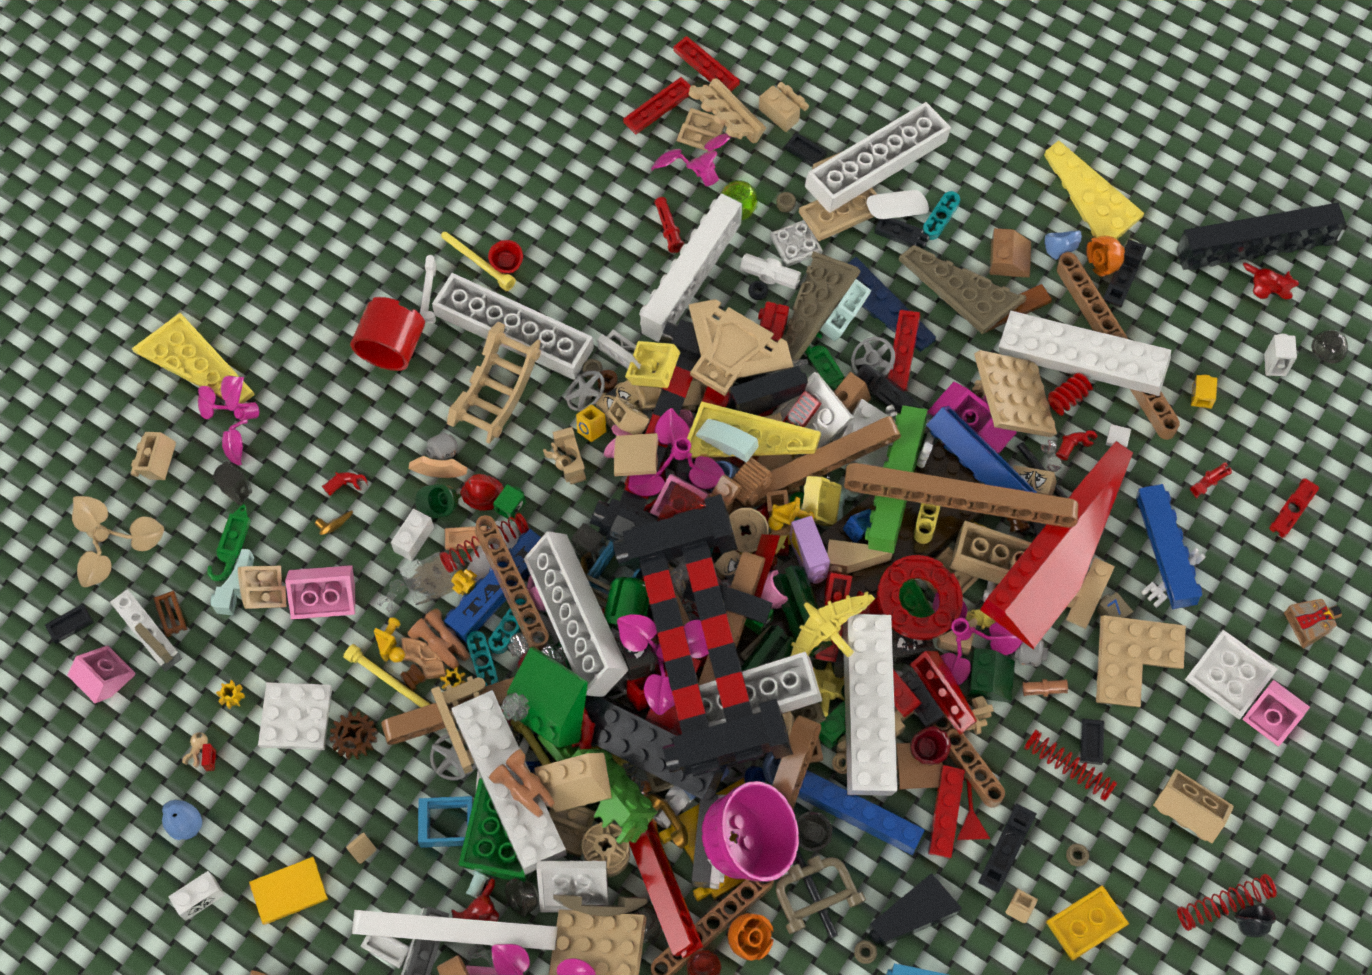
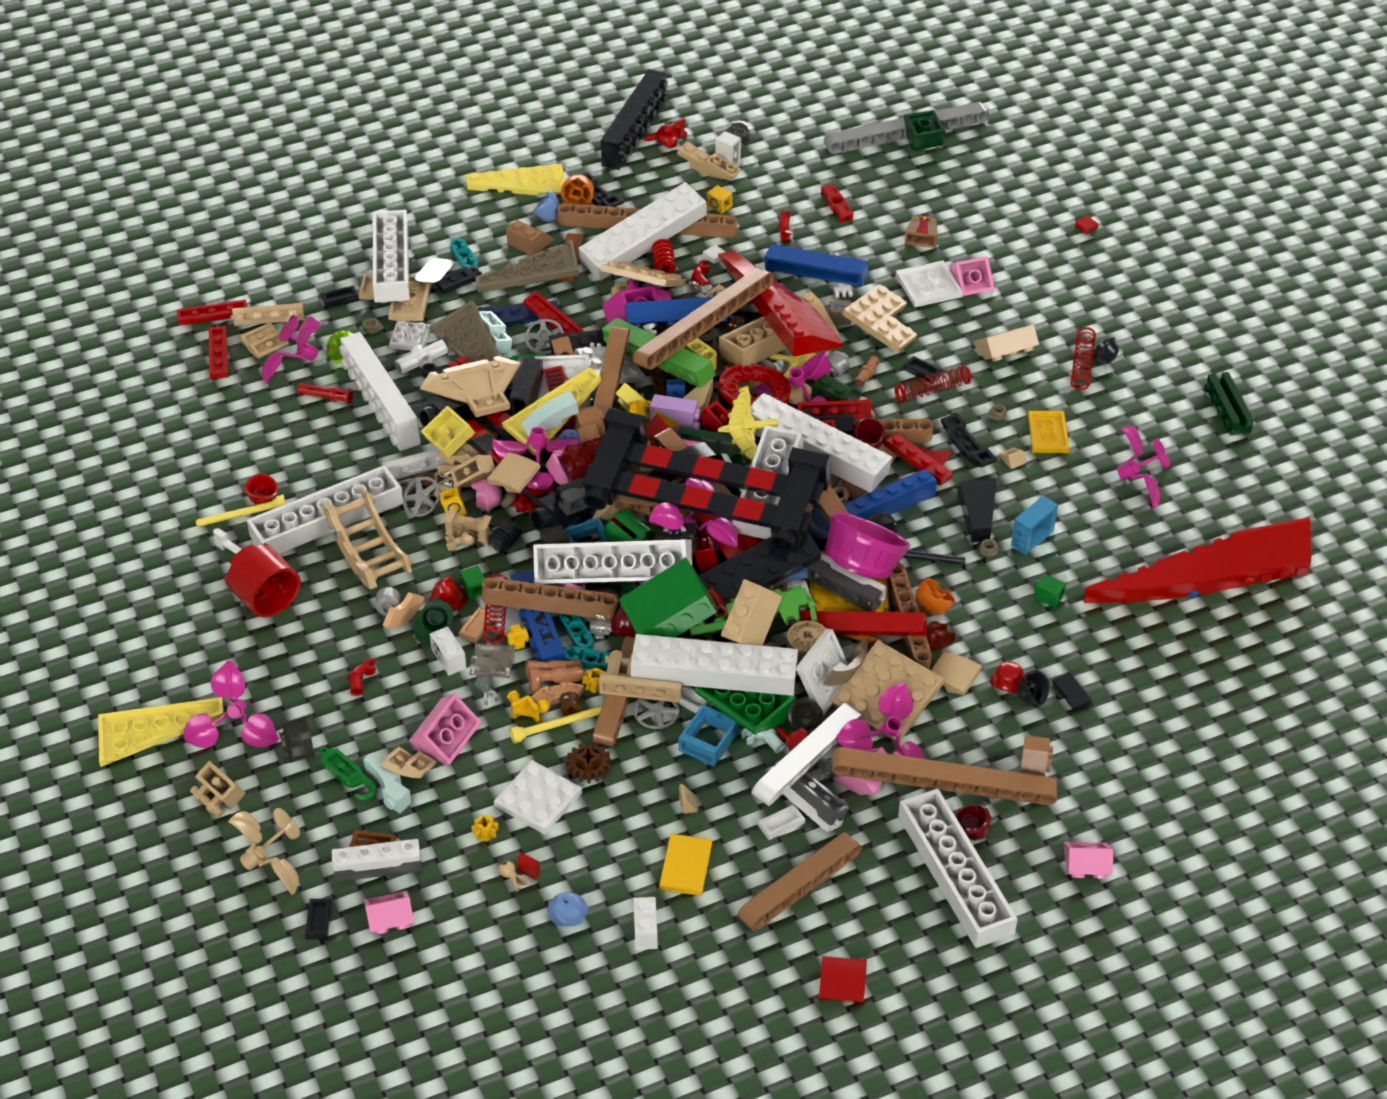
camera: 60 degrees left, 20 degrees down
dark tan tile [134,623,173,663] -> none
pearl gold bar [315,510,353,535] -> none
nougat piece [489,749,555,818] -> none
clear gear [501,693,530,722] -> none
pearl gold bar [646,793,688,849] -> none
tan brick [759,82,809,132] -> none
dark tan bar [776,856,866,935] -> none
none -> black piece [488,521,520,553]
none -> tan slope [677,141,741,180]

